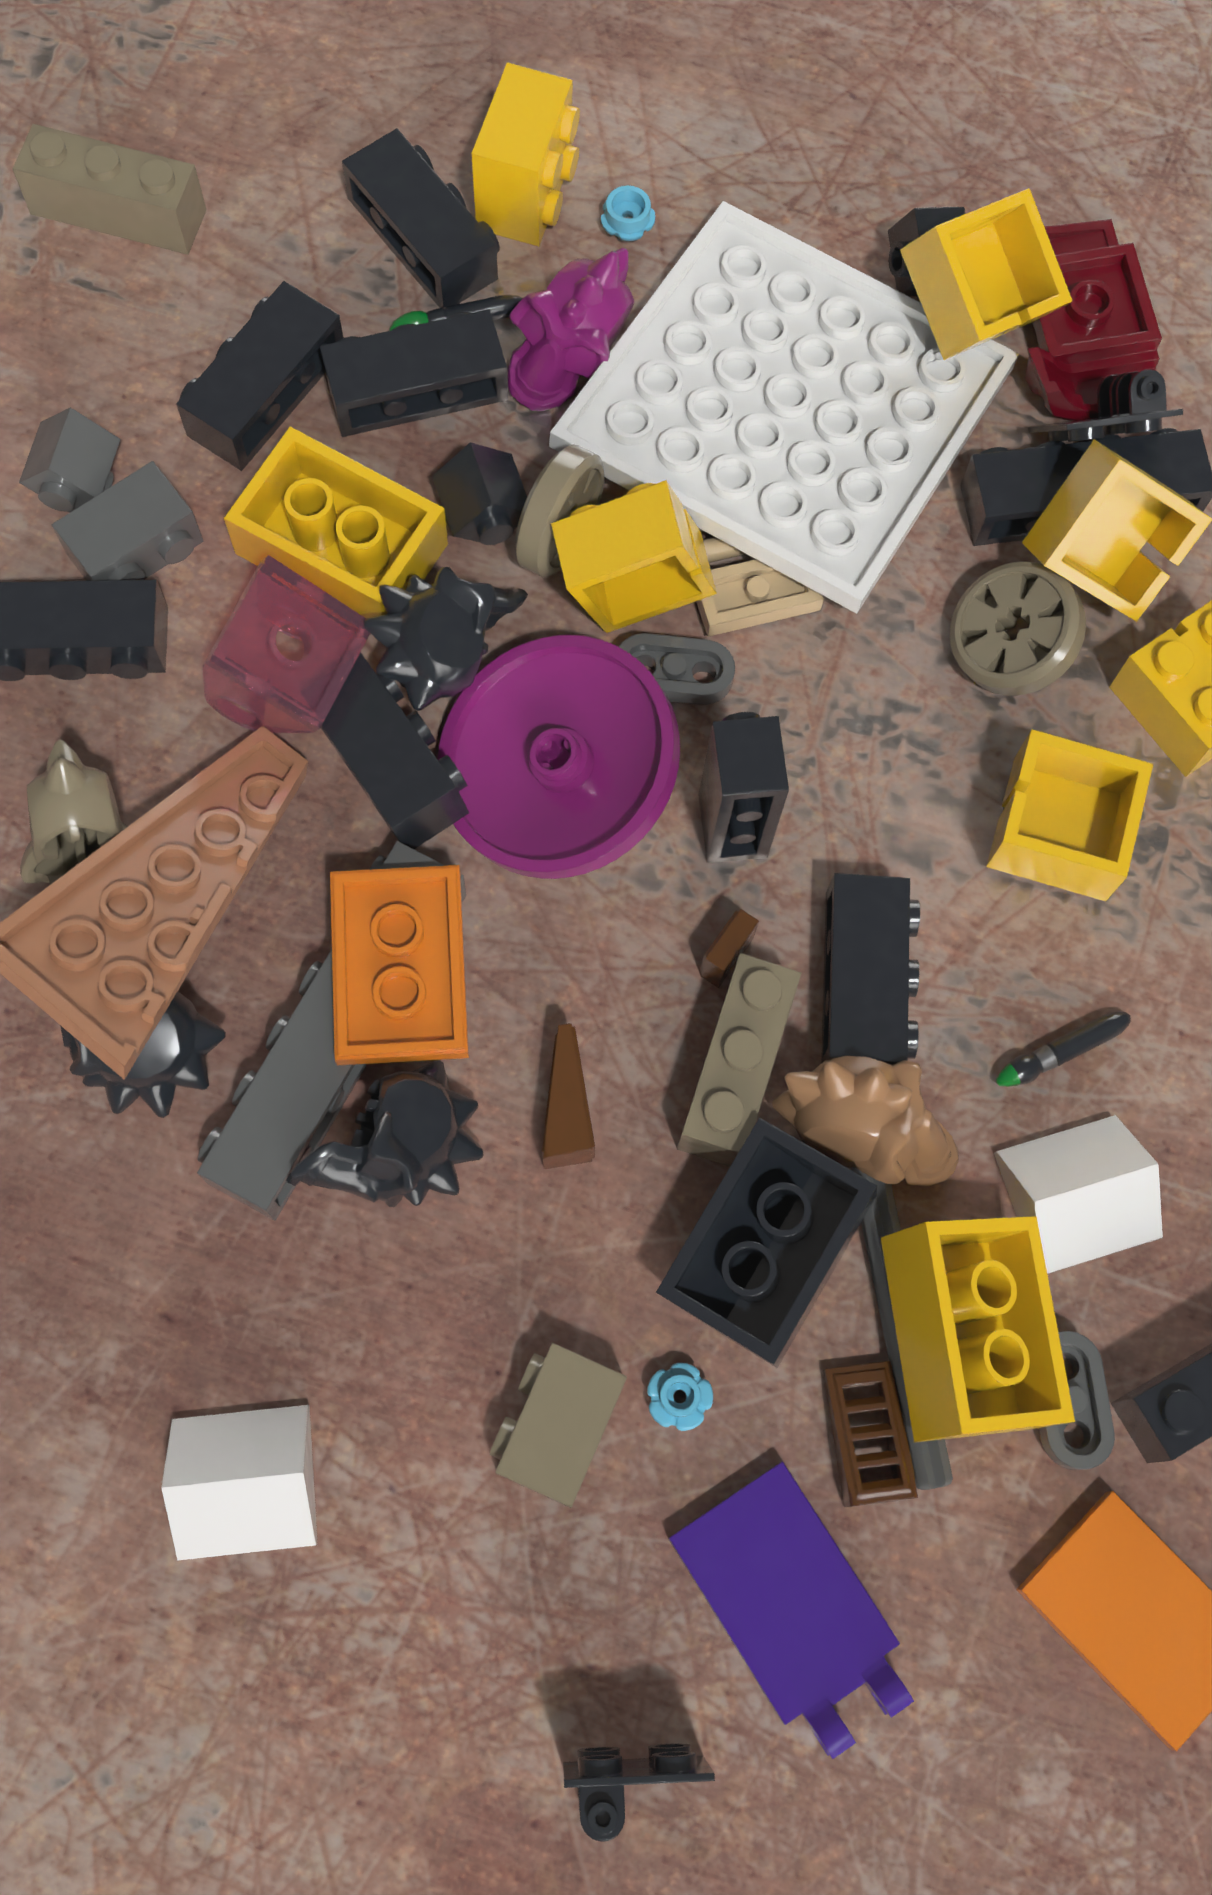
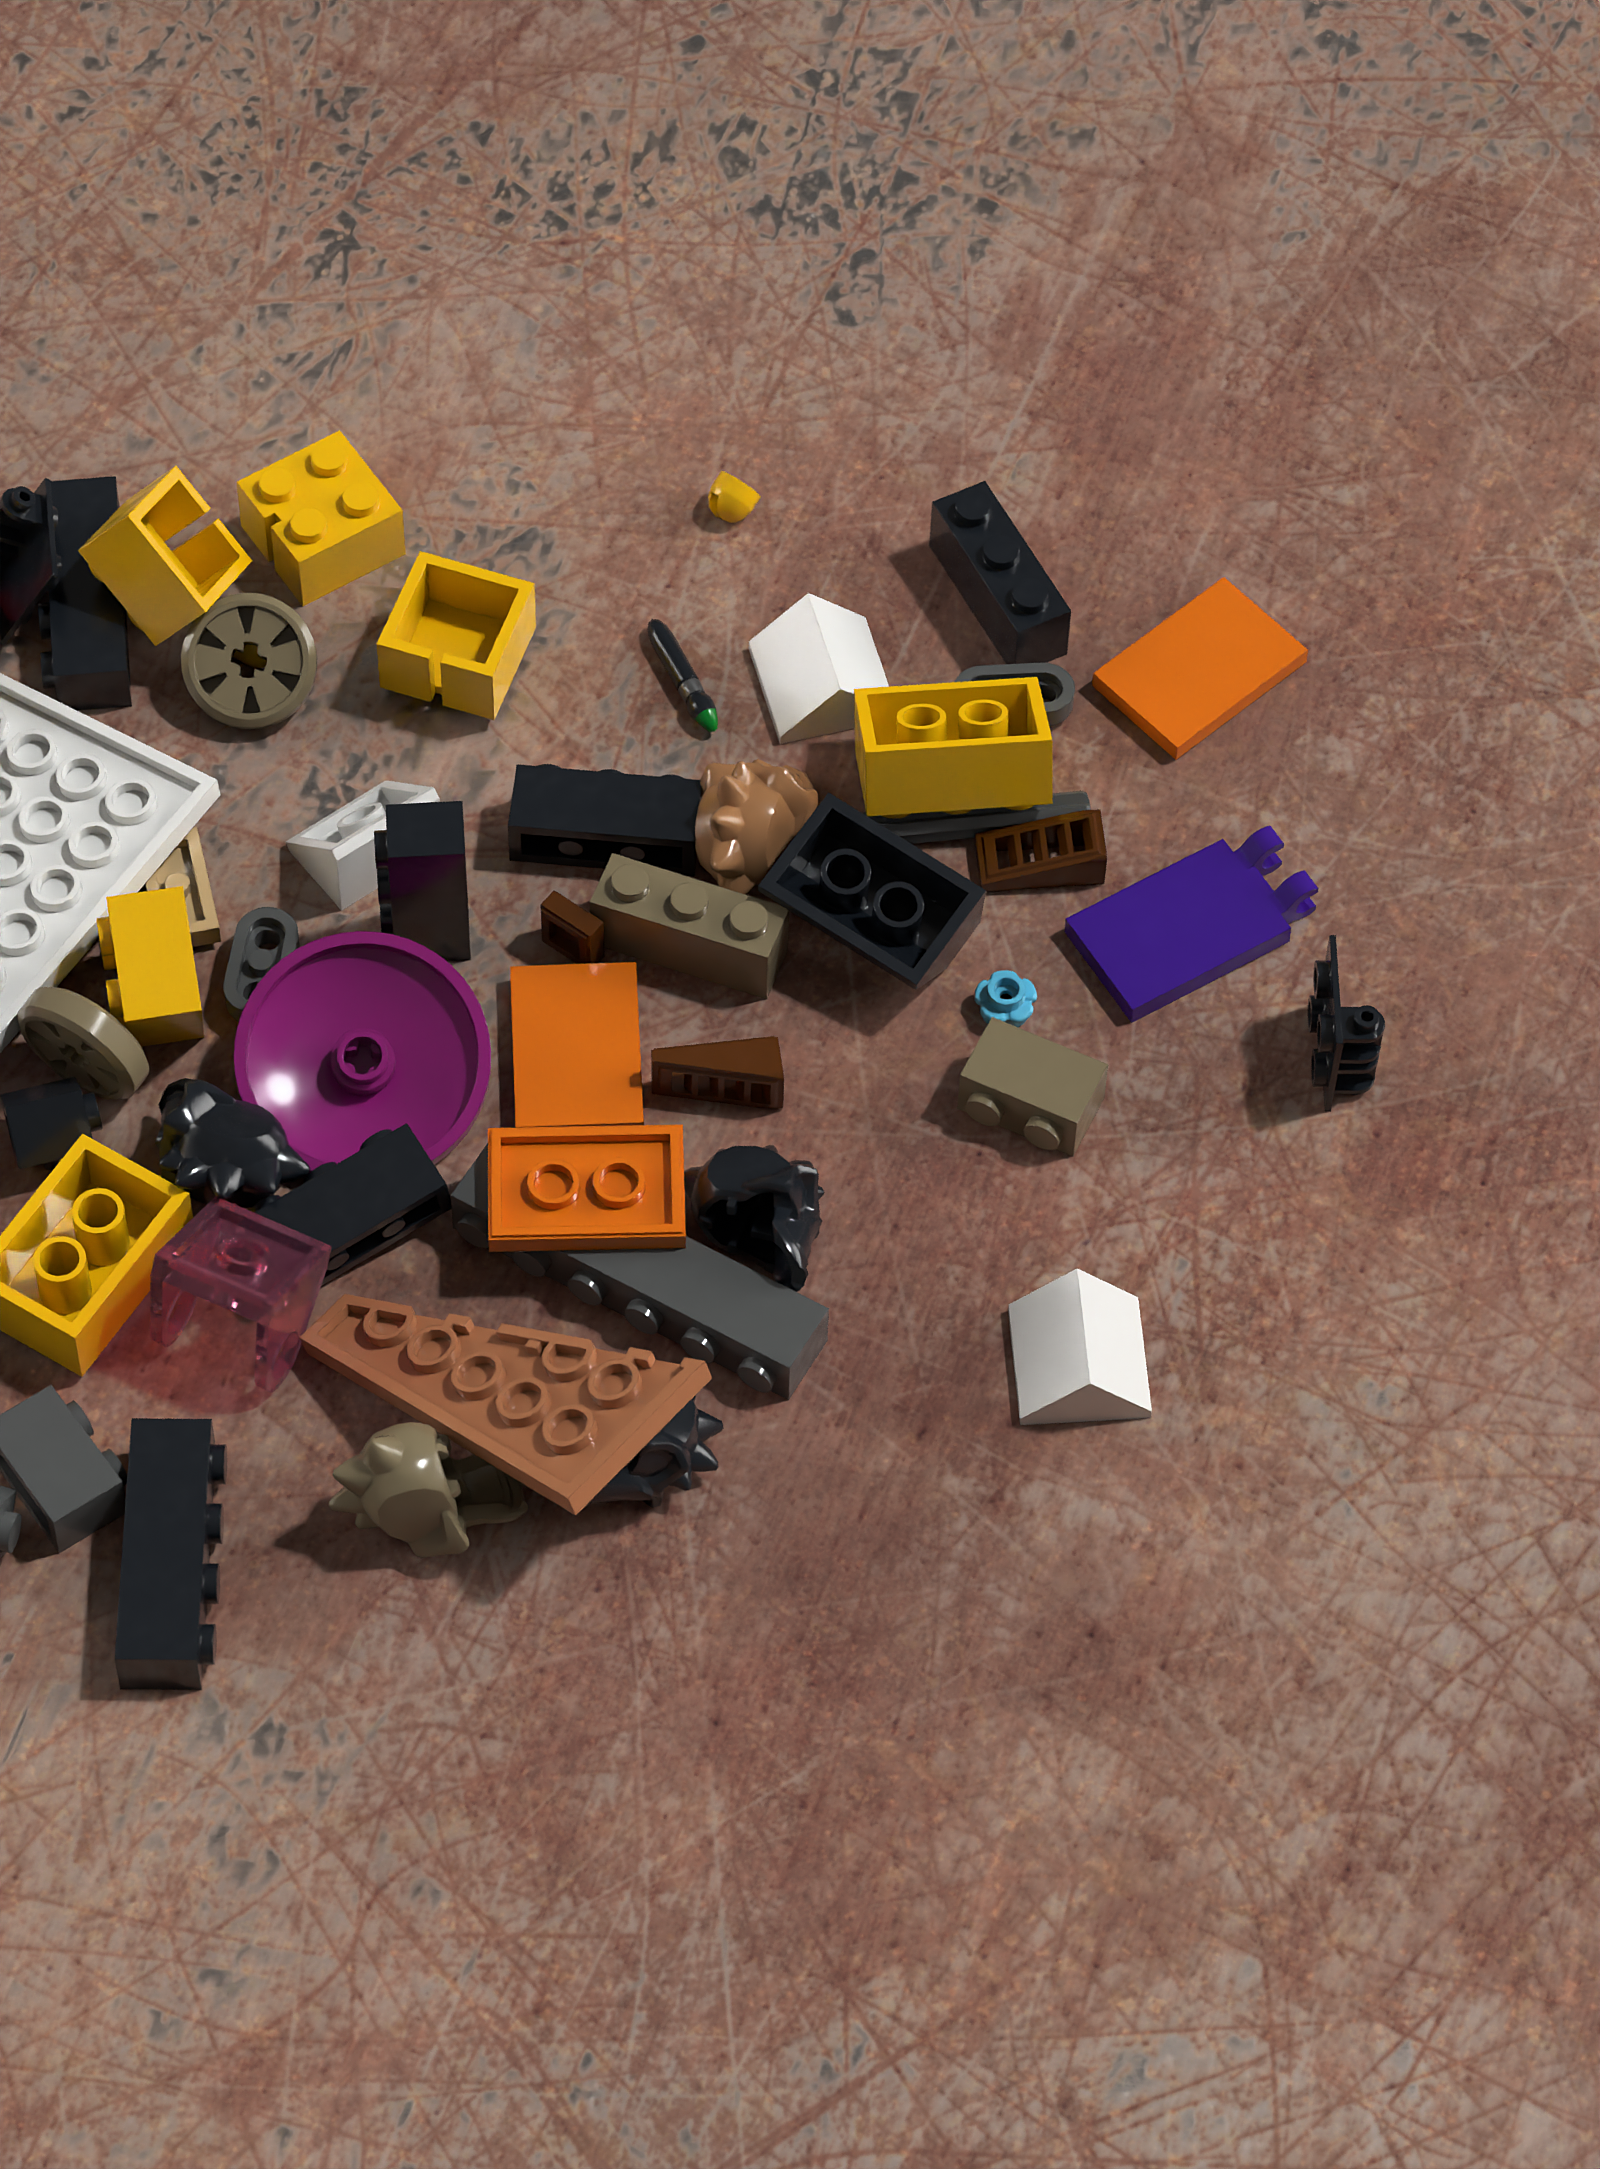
camera: 85 degrees left, 15 degrees down
none -> white slope [285,780,440,911]
none -> orange tile [510,962,644,1128]

